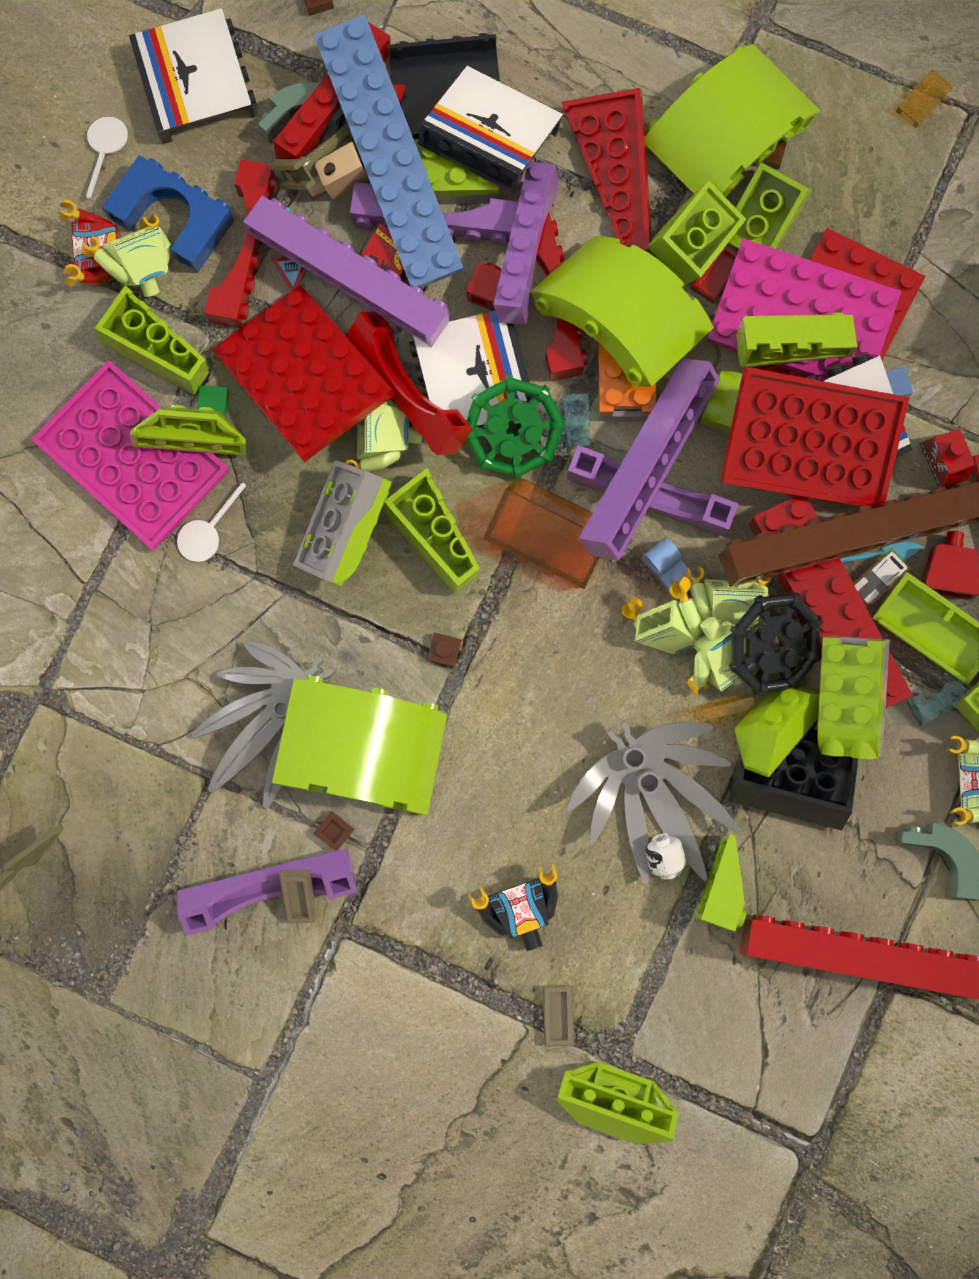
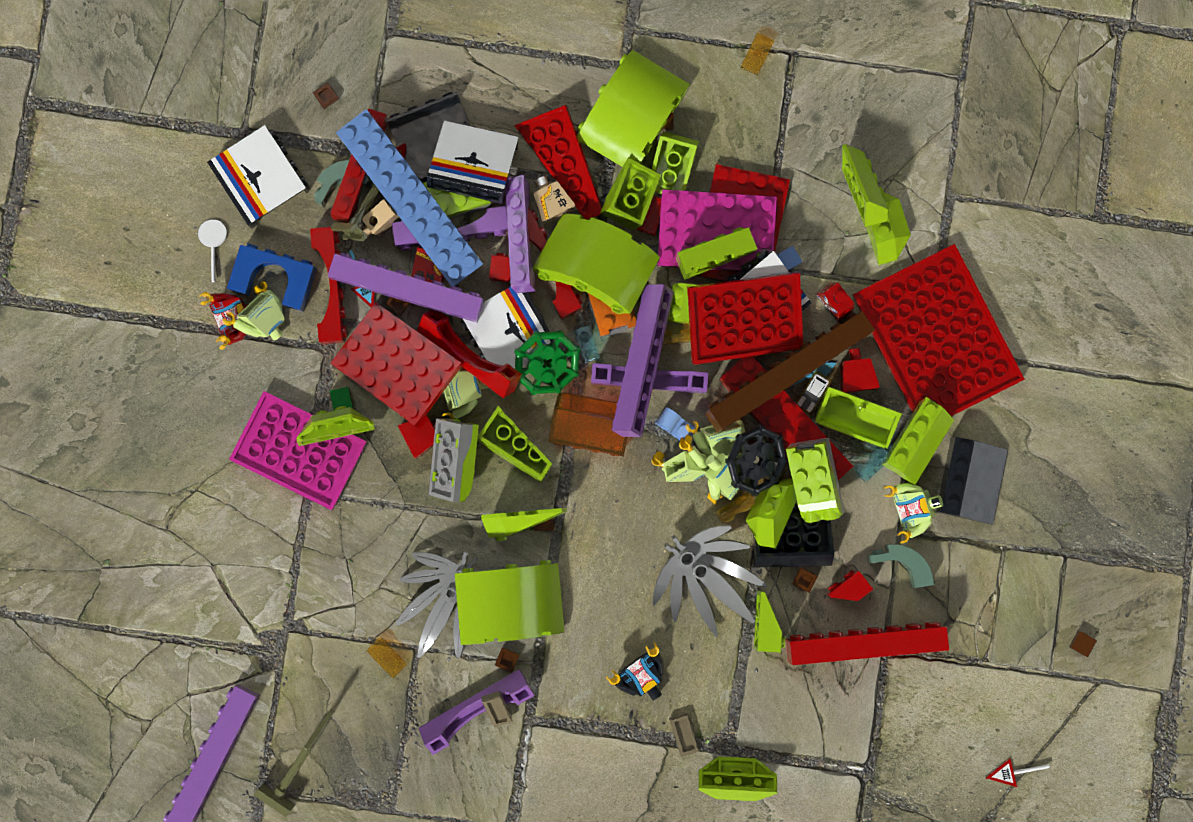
camera: 20 degrees left, 5 degrees up
lime wedge [95,285,209,395] -> none
white piece [177,483,246,562] -> none
white head [645,834,687,880] -> none
none -> clear yellow plate [366,637,408,678]
none -> reddish brown tile [385,297,410,316]
none -> red torso [398,416,442,459]
none -> lime wedge [481,508,567,541]
none -> tan torso [533,176,575,225]
none -> clear yellow plate [662,329,691,345]
none -> reddish brown tile [792,567,818,593]
none -> red slope [826,570,873,601]

